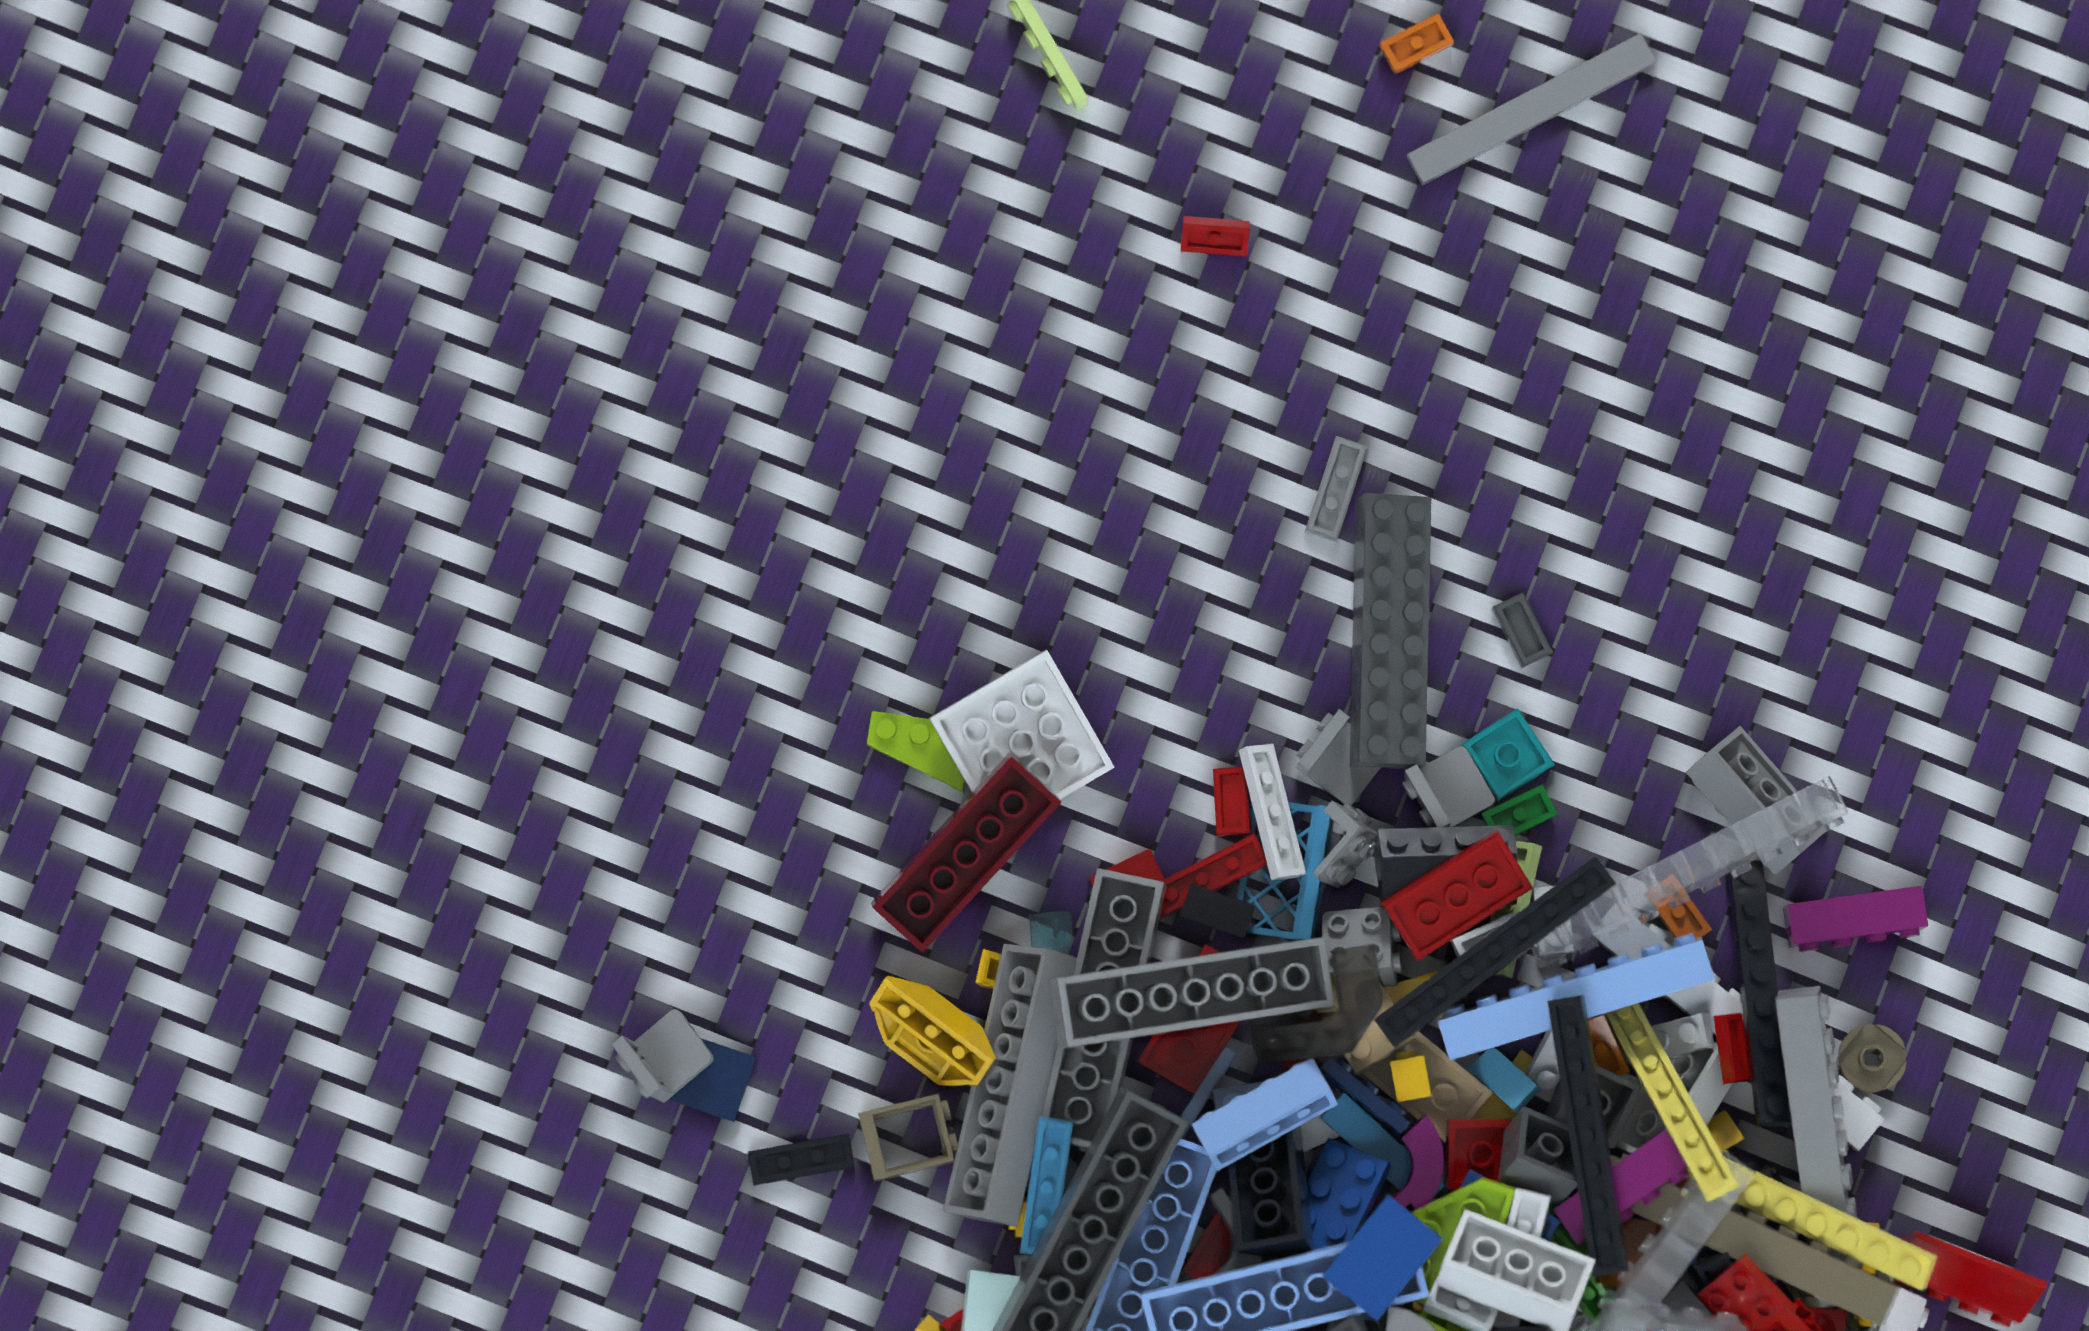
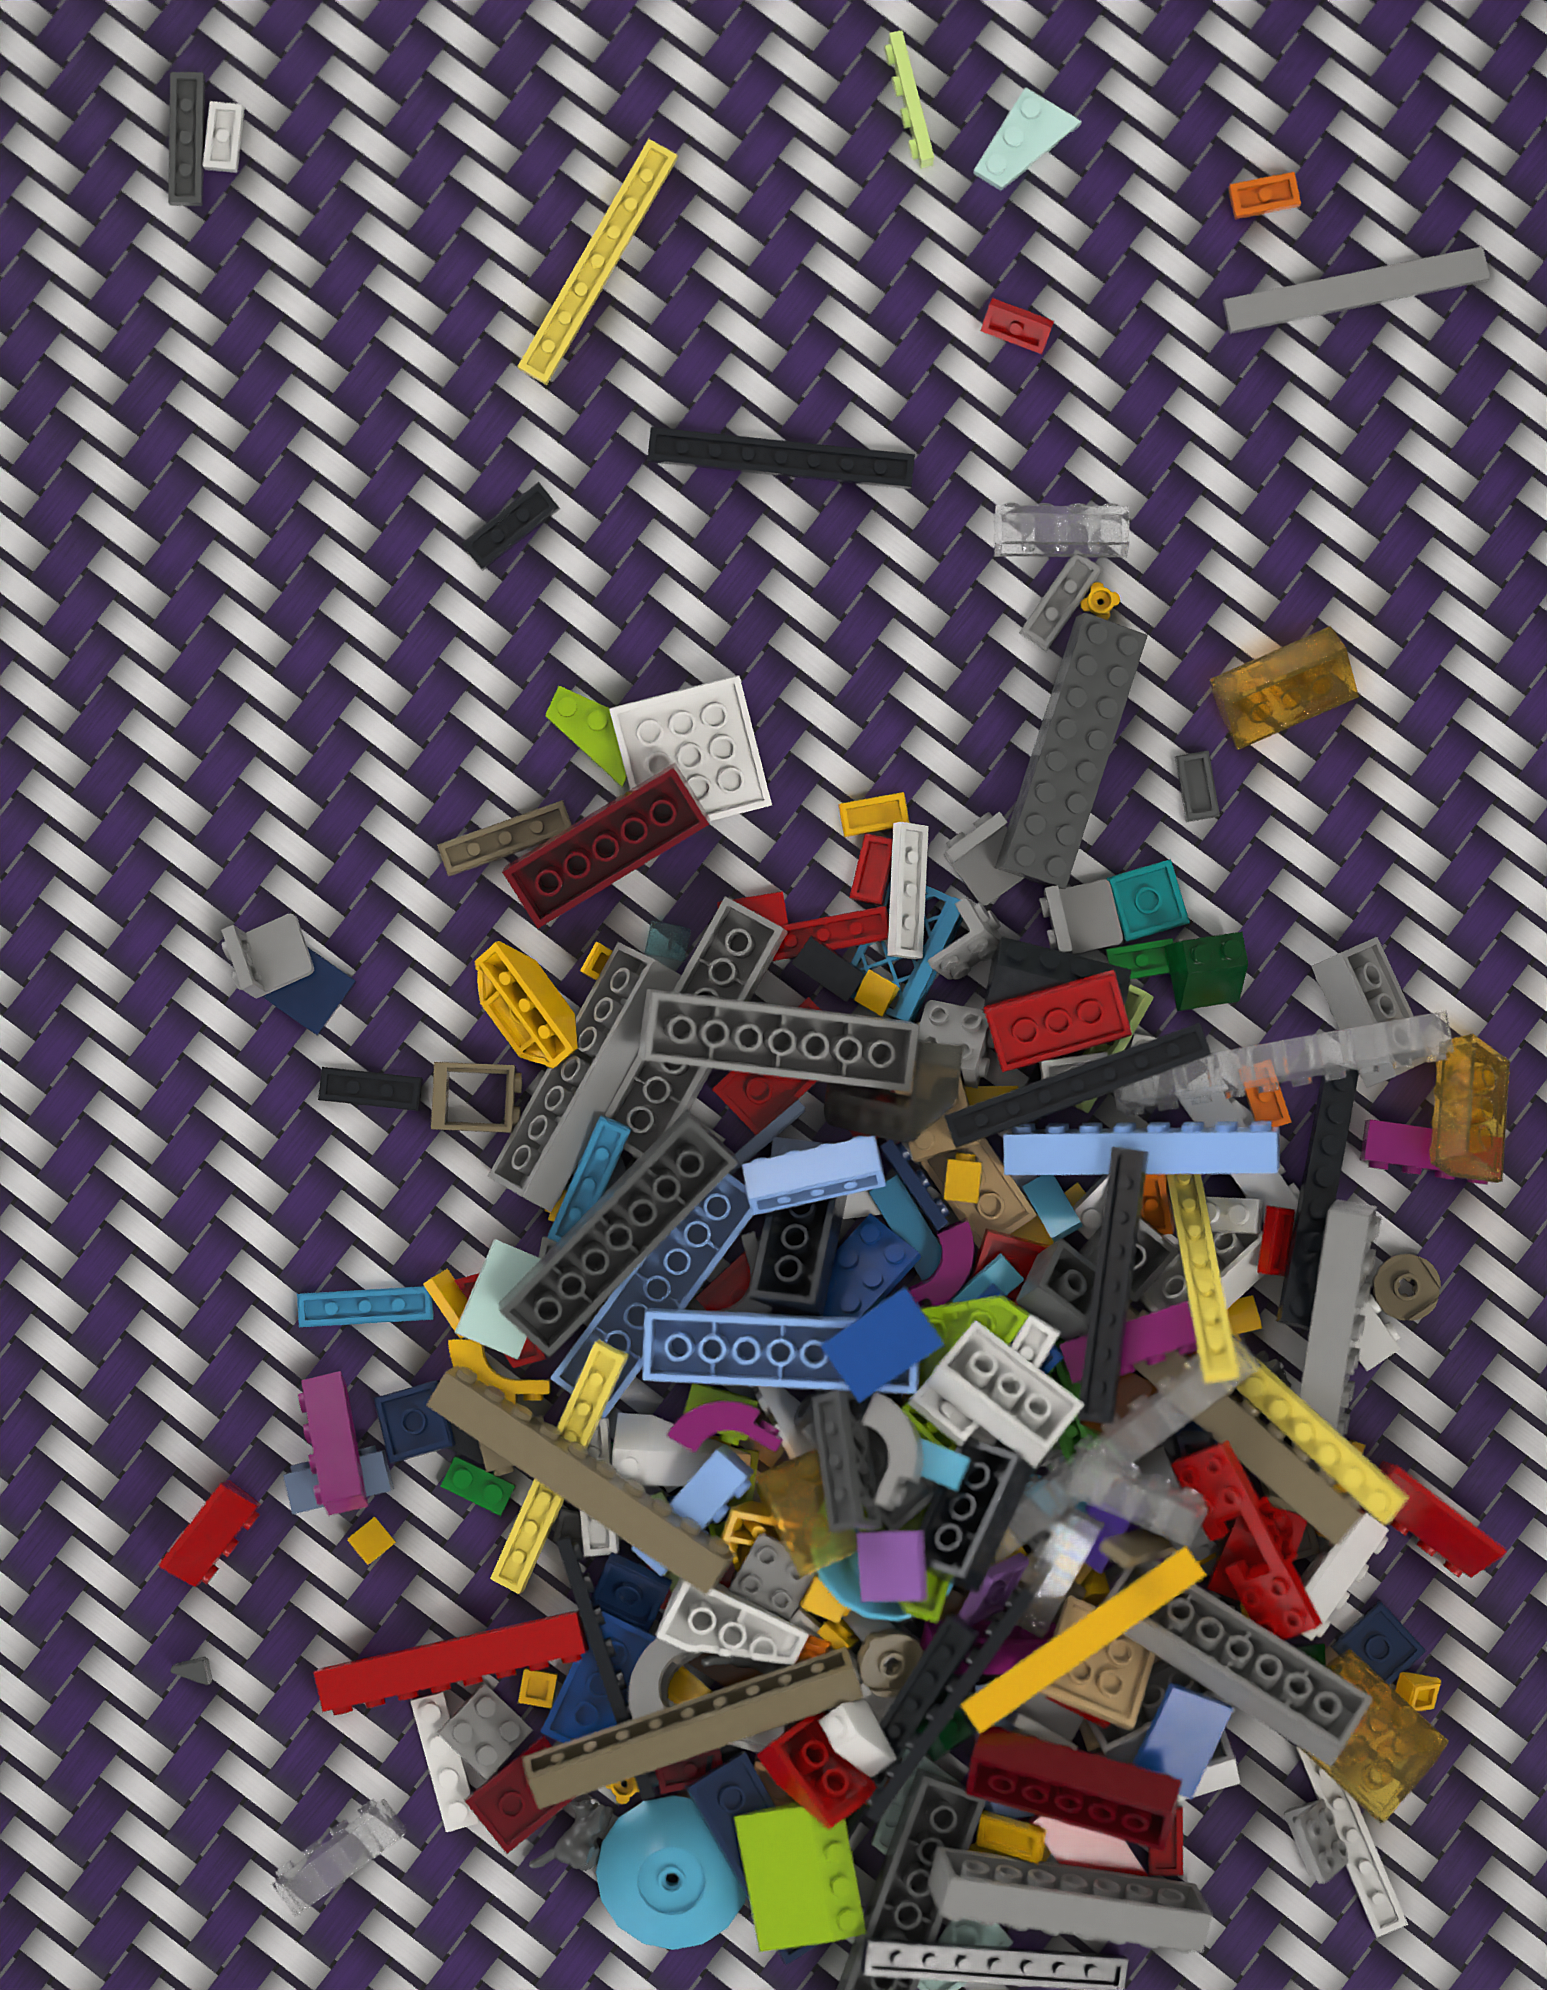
camera: 20 degrees right, 5 degrees up
none -> dark grey plate [168,72,205,206]
none -> white plate [203,101,244,173]
none -> dark tan tile [437,800,572,877]
none -> black tile [461,482,560,571]
none -> light yellow plate [517,139,678,385]
none -> black plate [647,427,915,489]
none -> yellow tile [838,792,910,838]
none -> yellow slope [854,969,900,1017]
none -> medium azure tile [951,1253,1024,1303]
none -> light aqua wing [973,87,1082,190]
none -> clear brick [994,503,1130,557]
none -> yellow plate [1081,582,1120,620]
none -> dark green slope [1165,932,1248,1011]
none -> clear yellow slope [1209,626,1359,750]
none -> clear yellow slope [1429,1034,1510,1183]

